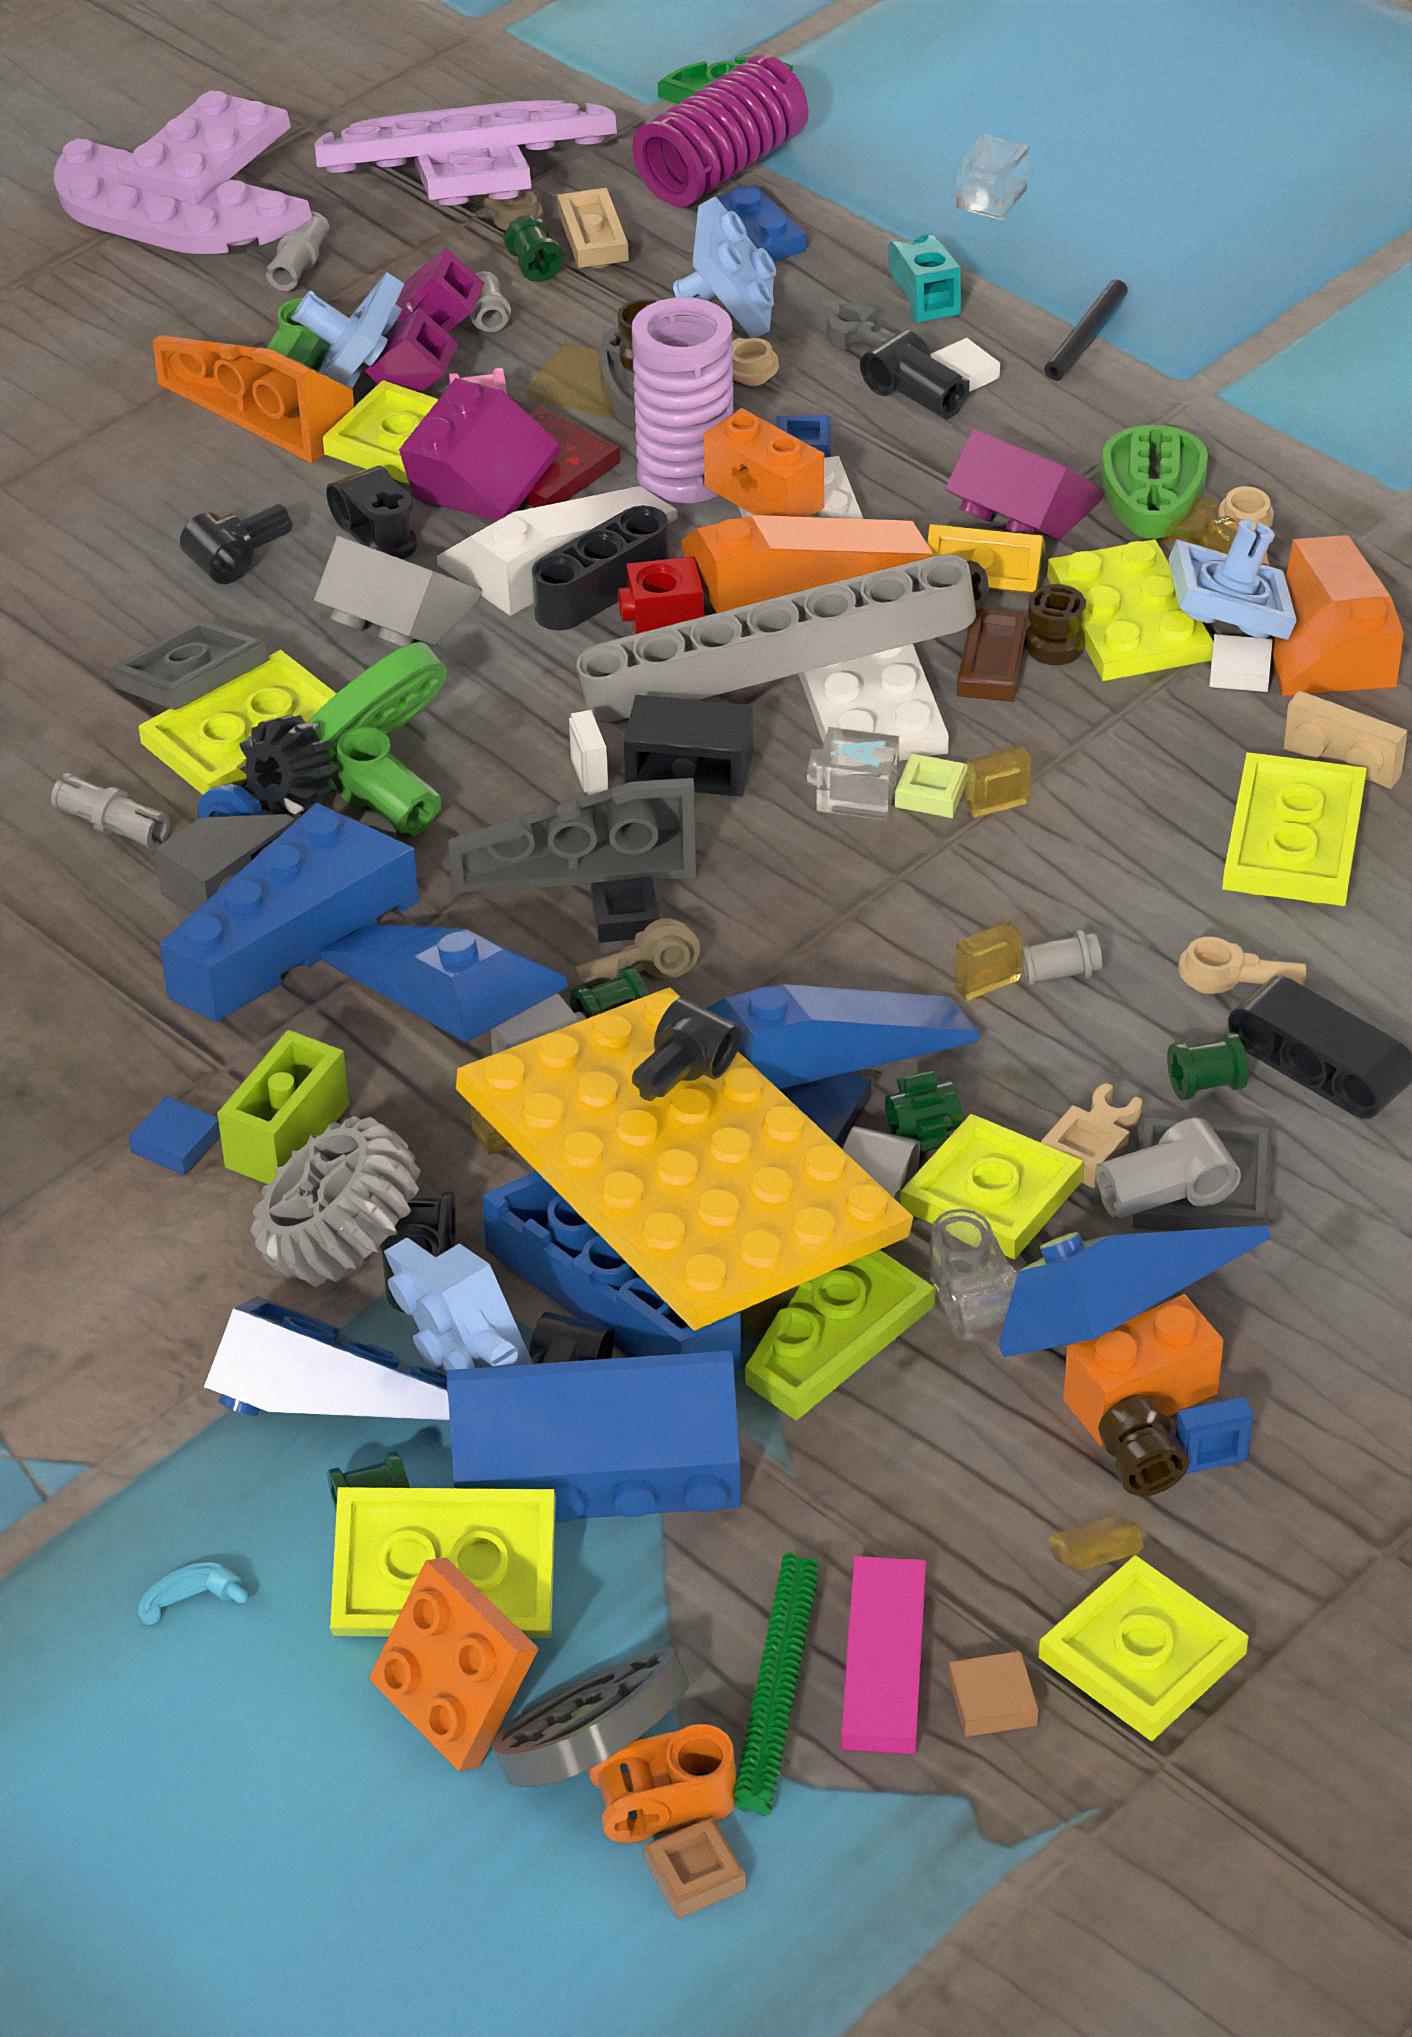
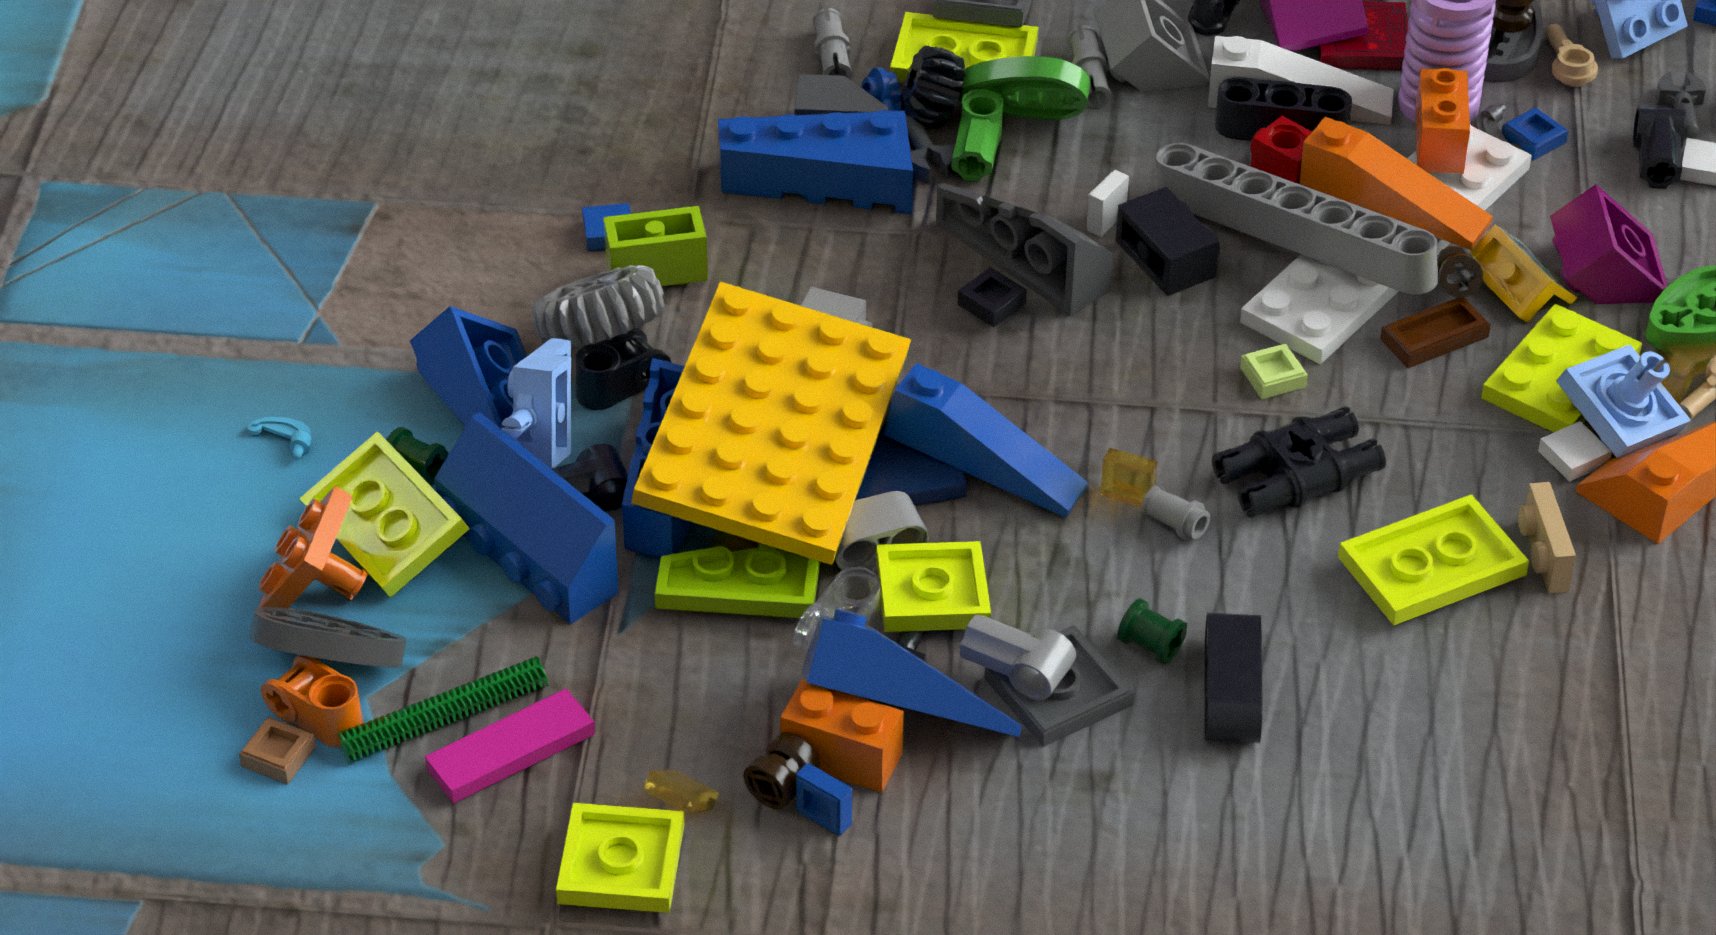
camera: 50 degrees right, 0 degrees up
blue wedge [320,924,568,1043] -> none
dark green bush [570,966,650,1019] -> none
dark tan plate [575,918,700,988] -> none
black axle [631,997,742,1101] -> none
clear brick [807,727,899,820] -> none
dark green gear [885,1071,963,1153] -> none
medium nougat tile [948,1651,1038,1737] -> none
clear yellow tile [965,745,1031,818] -> none
dark brown wheel [1026,584,1086,665] -> none
tan plate [1040,1083,1142,1189] -> none
tan plate [1178,937,1306,994] -> none
none -> light grey pin [1069,25,1111,108]
none -> black pin [1212,406,1386,518]

